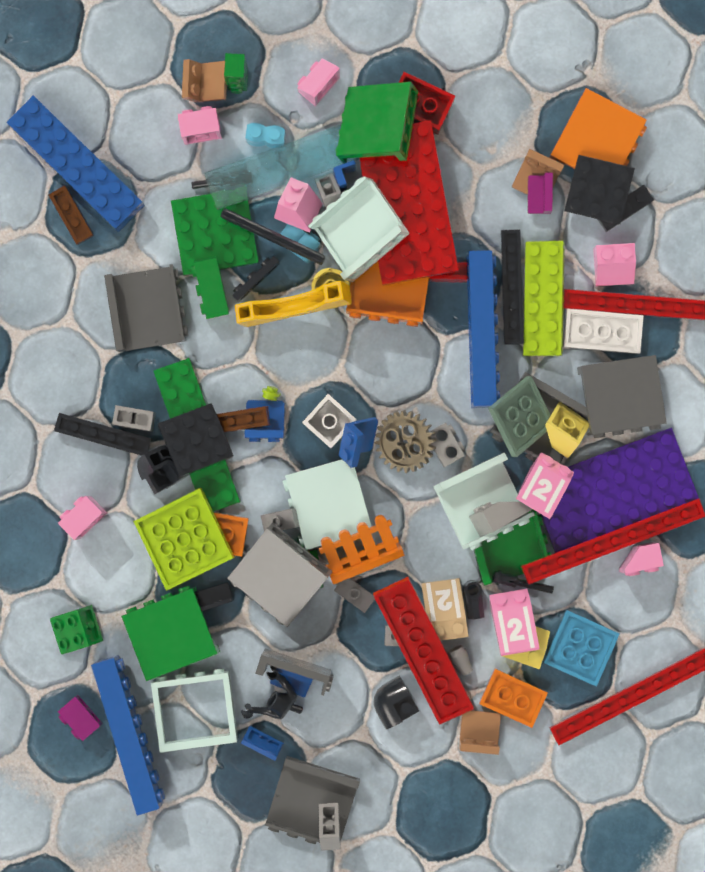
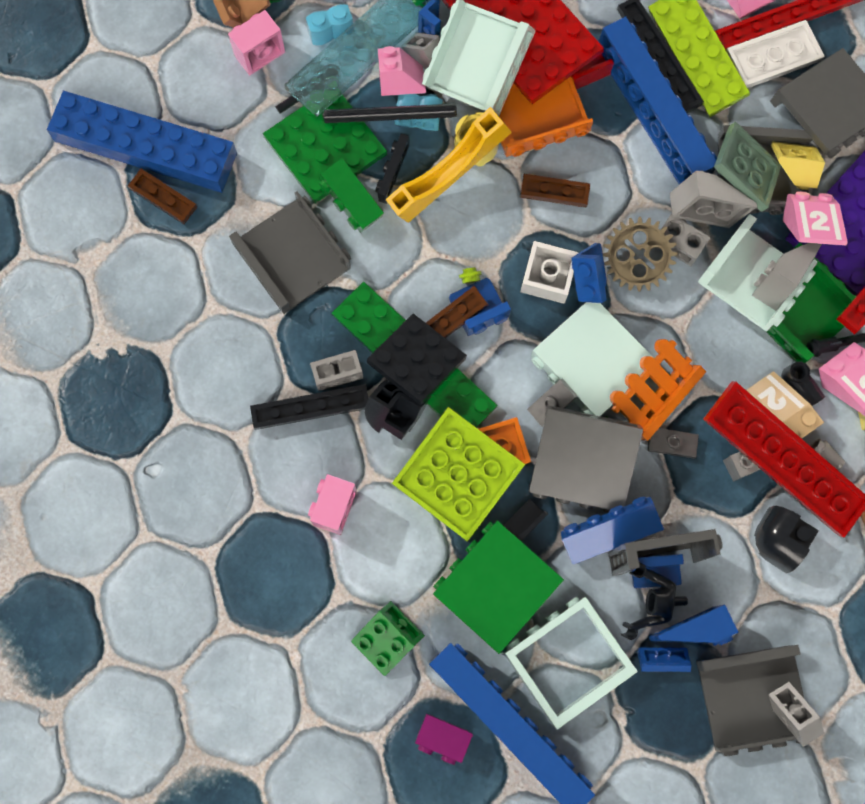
camera: 30 degrees left, 10 degrees down
none -> reddish brown plate [520,174,590,208]
none -> blue brick [560,496,664,565]
none -> blue slope [648,604,738,646]
none -> light grey slope [670,171,757,228]

